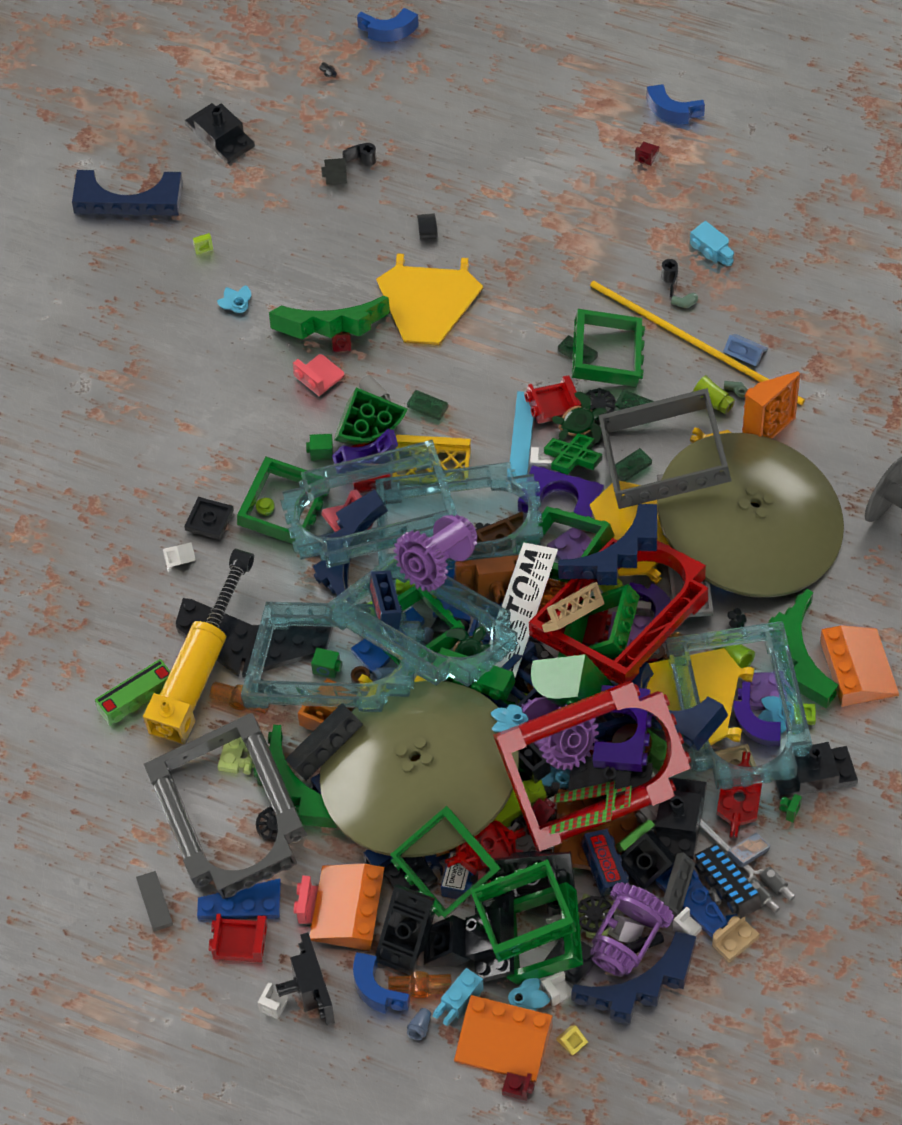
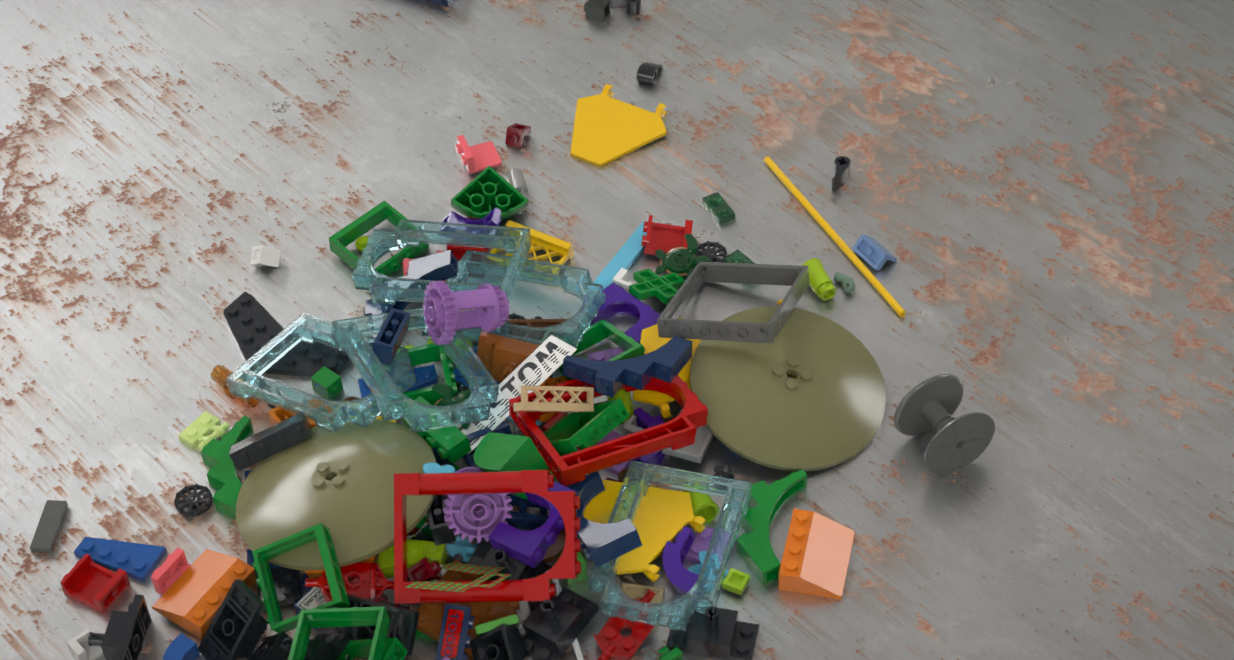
camera: 25 degrees right, 10 degrees down
bright green brick [95,659,170,725] -> none
yellow piece [143,548,254,745] -> none
dark grey door [144,713,307,899] -> none
black plate [184,497,234,540] -> none
lime plate [193,233,213,255] -> none
medium azure plate [217,285,251,313] -> none
green arch [269,296,390,340] -> none
green brick [306,434,333,461] -> none
clear green plate [407,390,448,420] -> none
green window [572,309,645,387] -> none
clear green plate [615,448,652,482] -> none
dark red bracket [635,141,659,166] -> none
blue arch [646,84,705,124] -> none
sand green arm [671,293,698,308] -> none
medium azure hinge [690,221,734,266] -> none
orange slope [742,371,800,439] -> none

